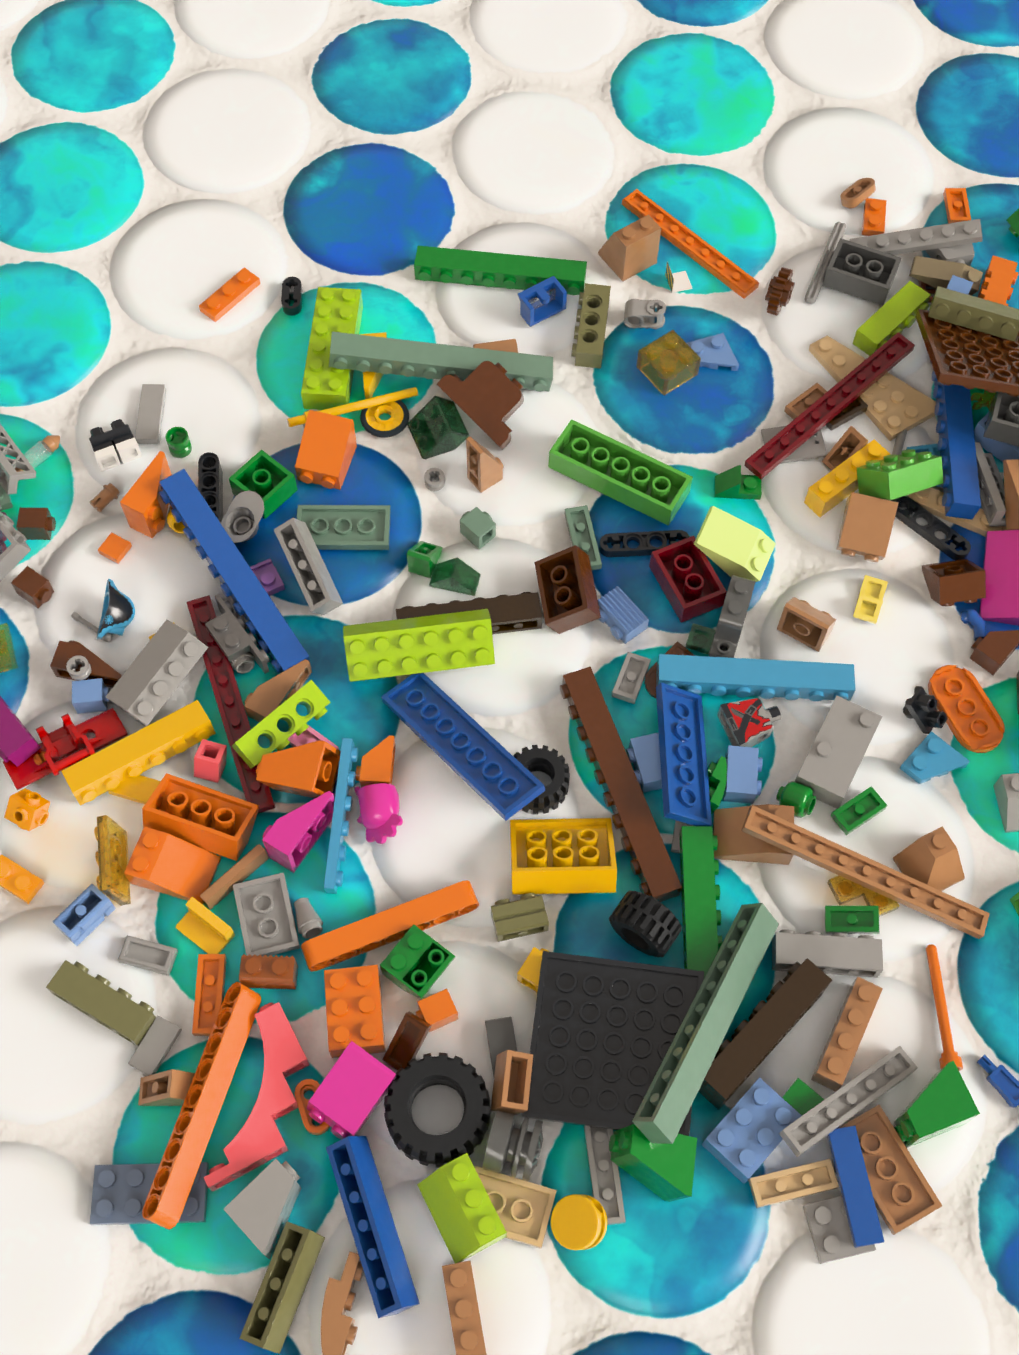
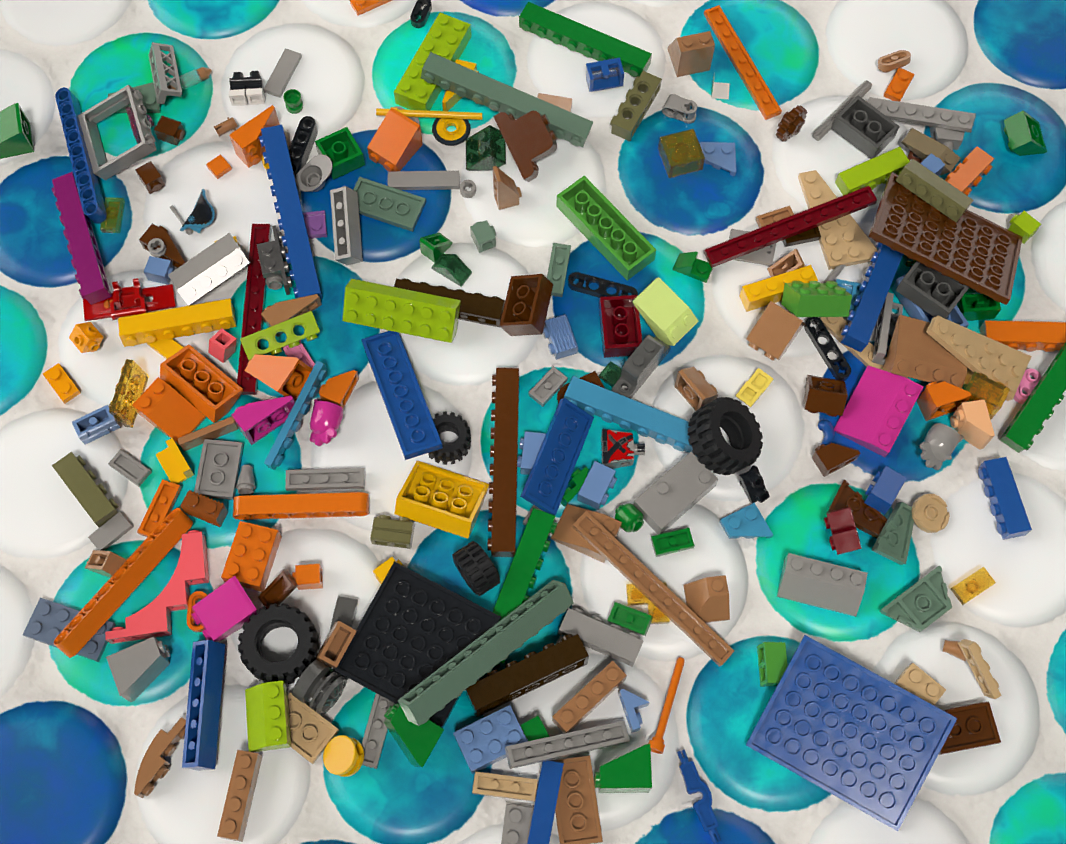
camera: 20 degrees right, 5 degrees up
olive brick [239,1221,325,1354] -> none
green slope [380,925,455,999] -> none
orange tile [928,665,1005,753] -> none
orange plate [943,188,971,224] -> none
none -> light grey plate [285,468,365,491]
none -> light grey tile [388,171,460,190]
none -> medium blue slope [618,689,649,733]
none -> black tyre [688,397,763,475]

